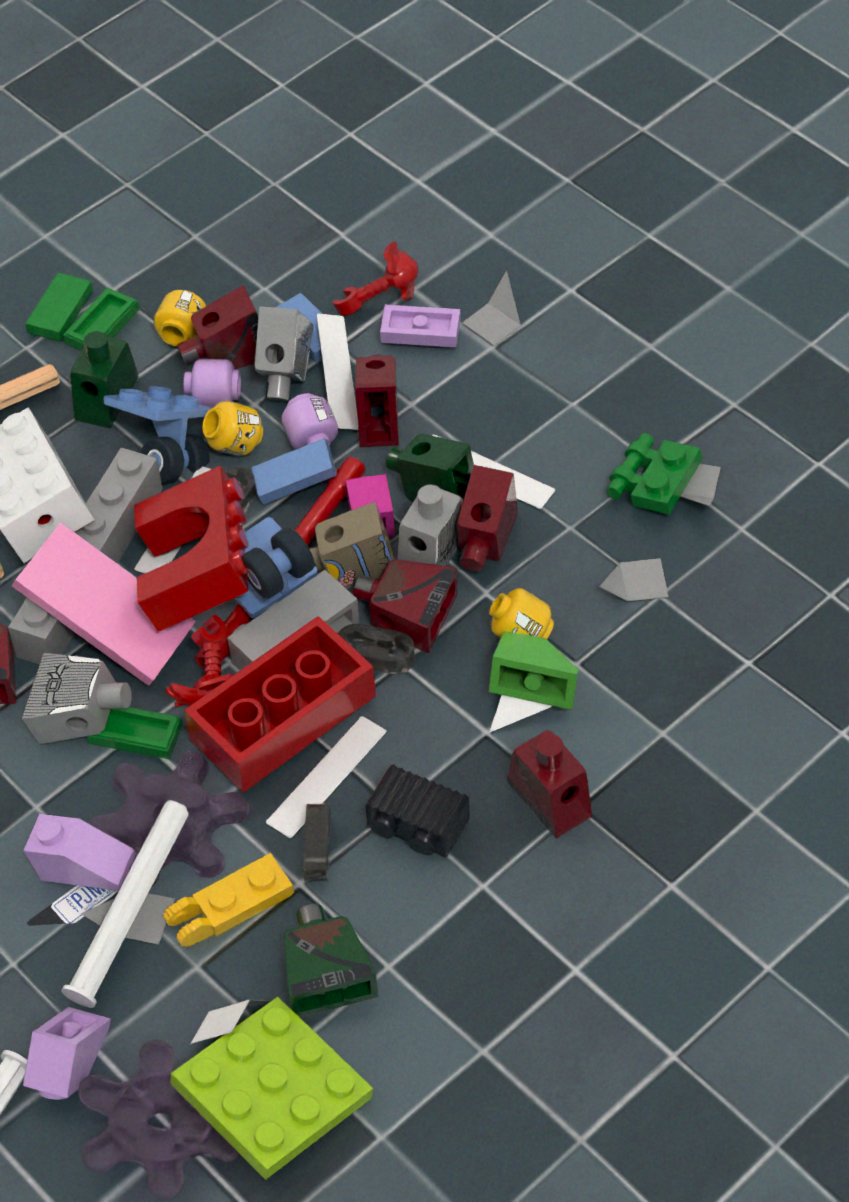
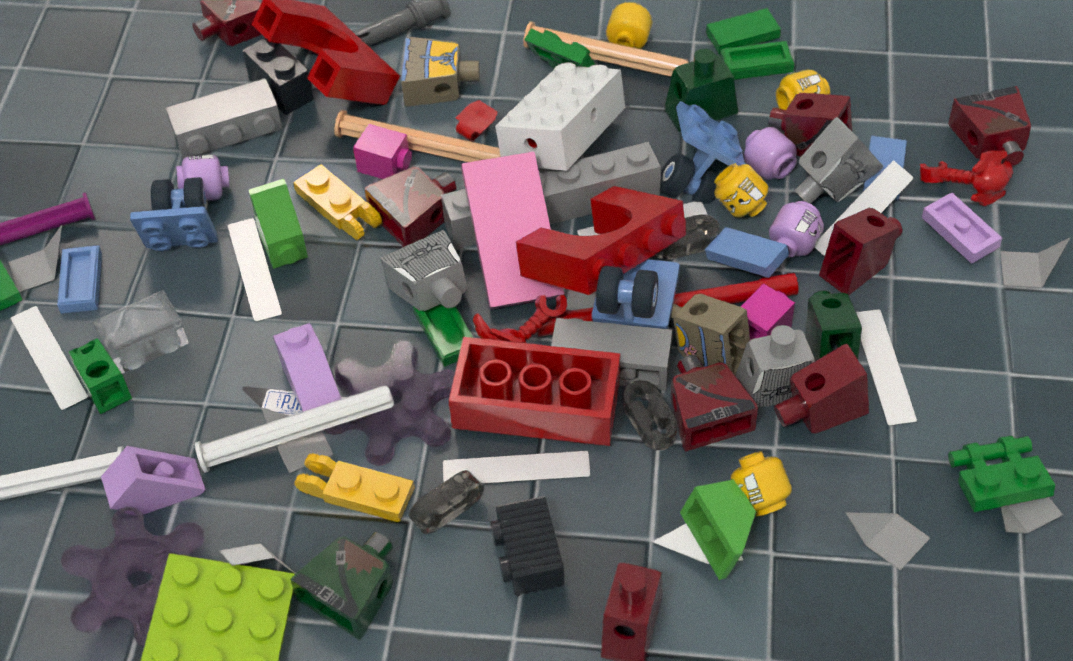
camera: 50 degrees right, 0 degrees up
none -> dark red torso [948,86,1031,166]

